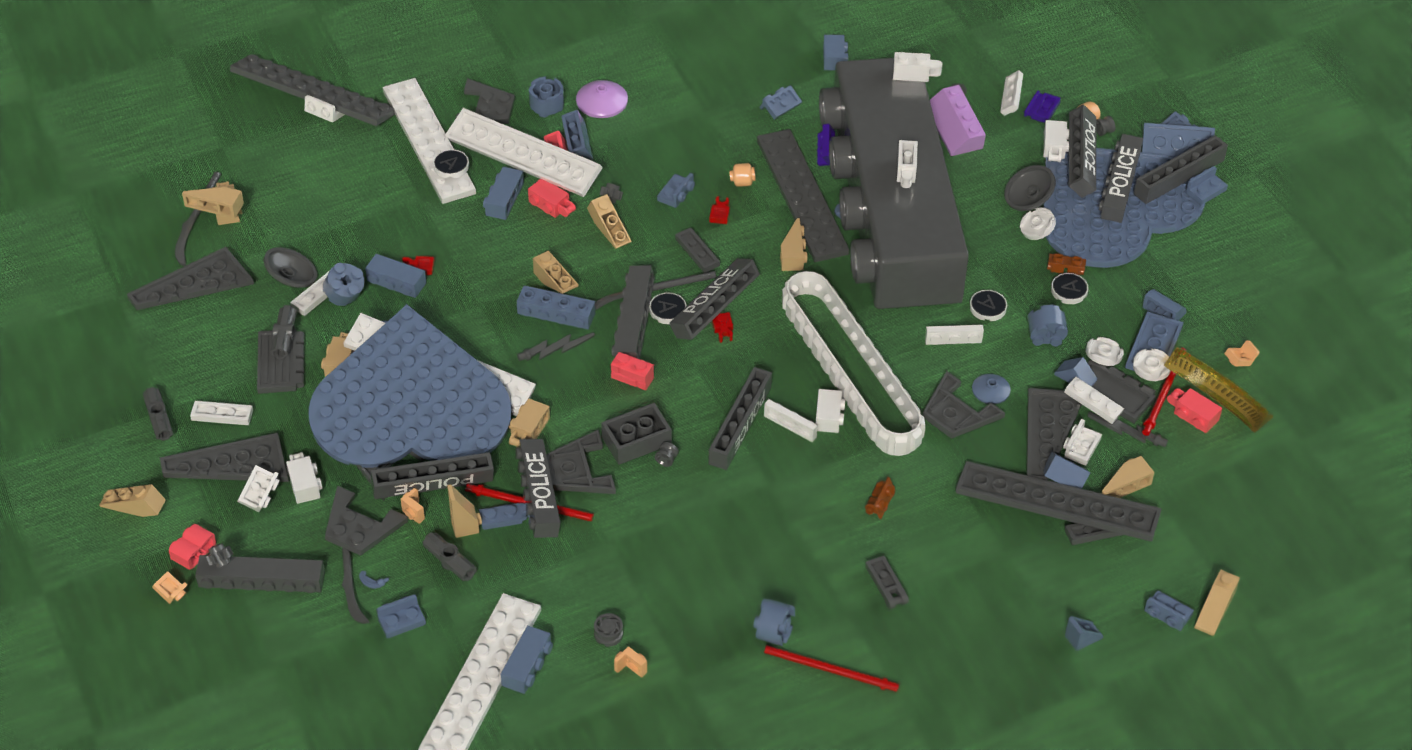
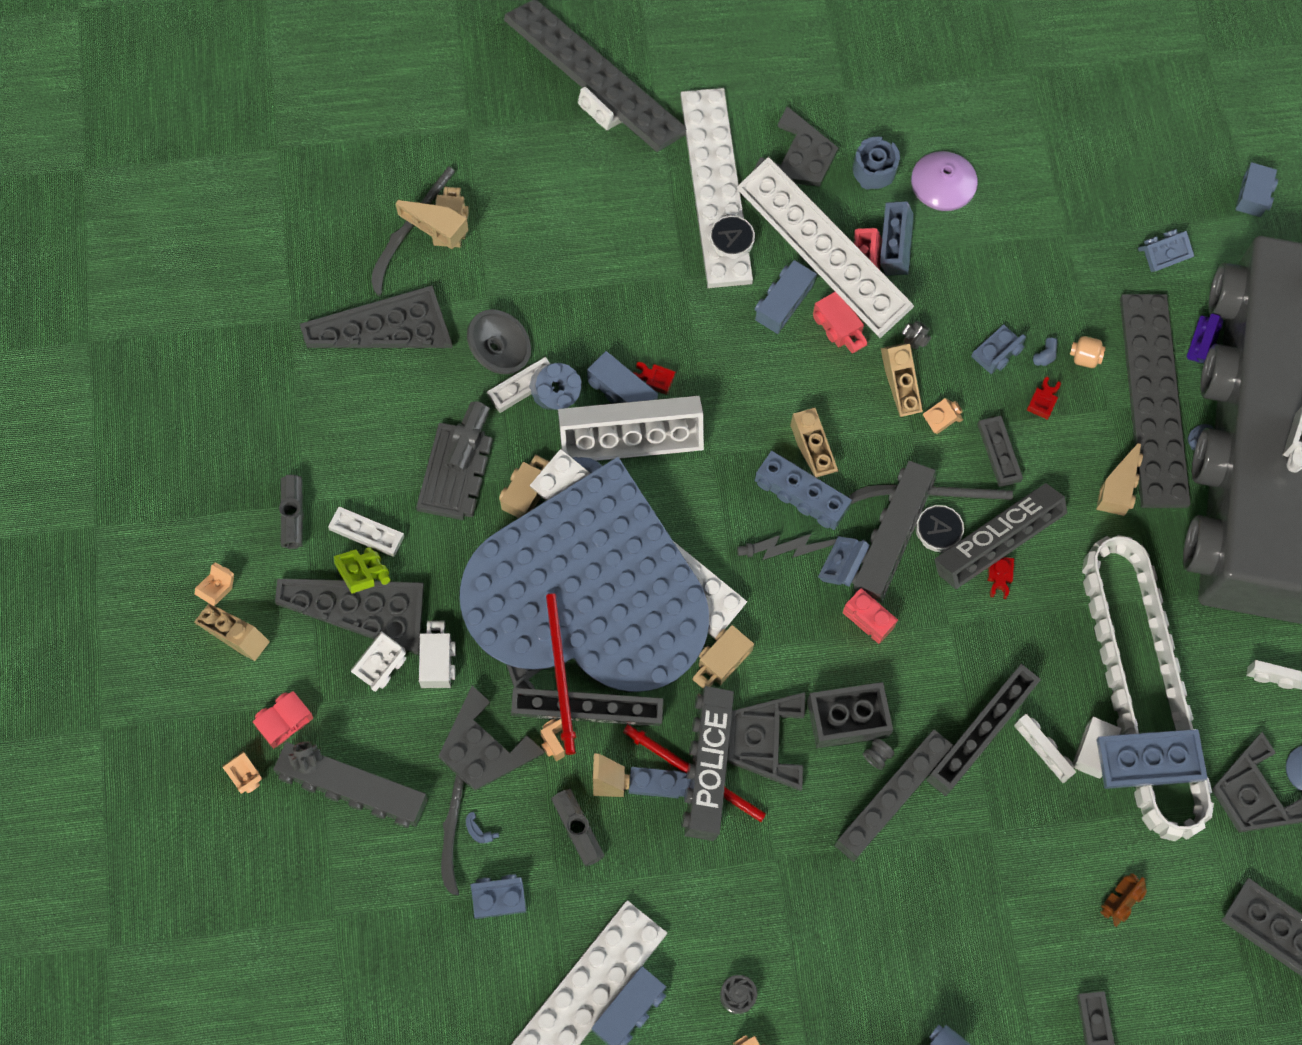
camera: 15 degrees right, 20 degrees up
none -> light nougat bracket [194,562,234,606]
none -> lime plate [334,547,390,594]
none -> red bar [546,594,576,755]
none -> white brick [558,396,704,461]
none -> sand blue plate [818,536,870,586]
none -> dark grey brick [834,730,953,863]
none -> light nougat bracket [923,398,963,434]
none -> sand blue arm [1033,338,1057,366]
none -> sand blue plate [1096,729,1208,789]

